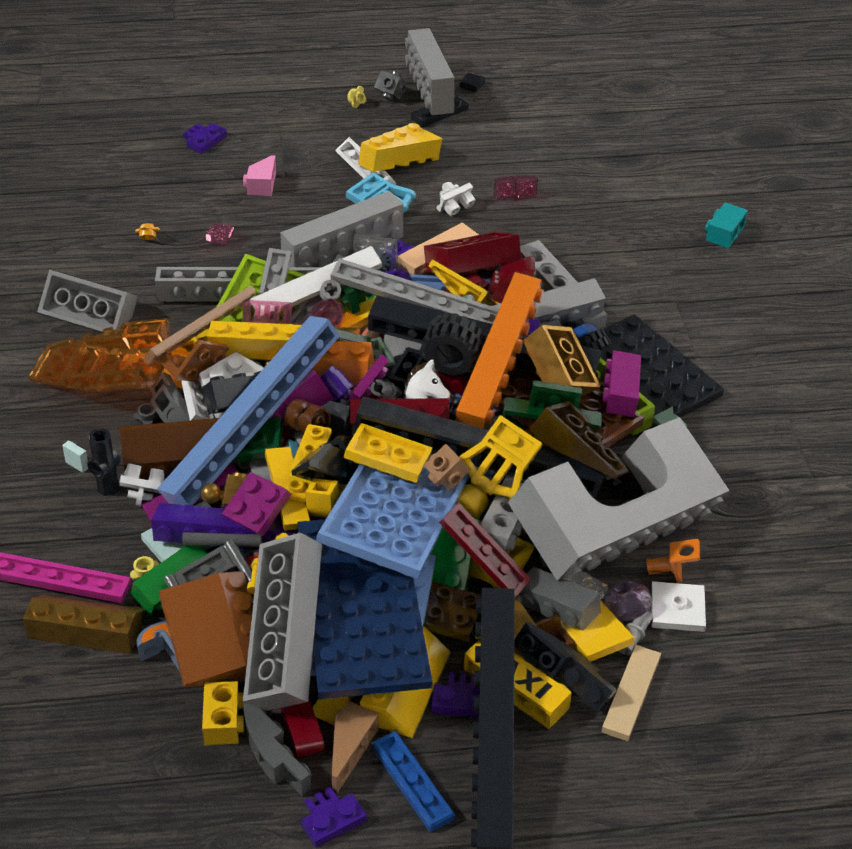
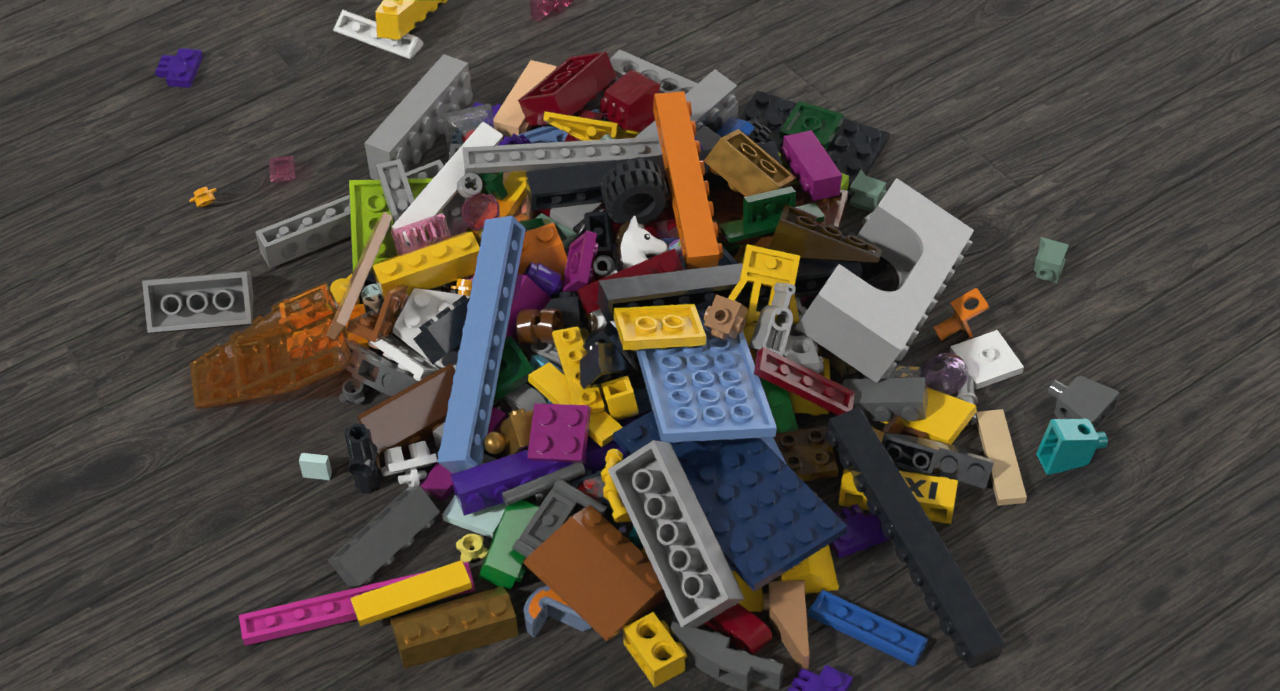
camera: 25 degrees left, 5 degrees up
bright pink slope [243,156,276,196] -> none
medium azure plate [346,172,416,213] -> none
white hips [436,182,475,216] -> none
none -> dark grey brick [328,486,440,587]
none -> yellow tile [351,560,472,627]
none -> light grey piece [750,282,795,356]
none -> dark green plate [779,101,844,151]
none -> sand green window [1034,237,1069,283]
none -> teal torso [1036,419,1108,475]
none -> dark grey torso [1048,376,1120,431]

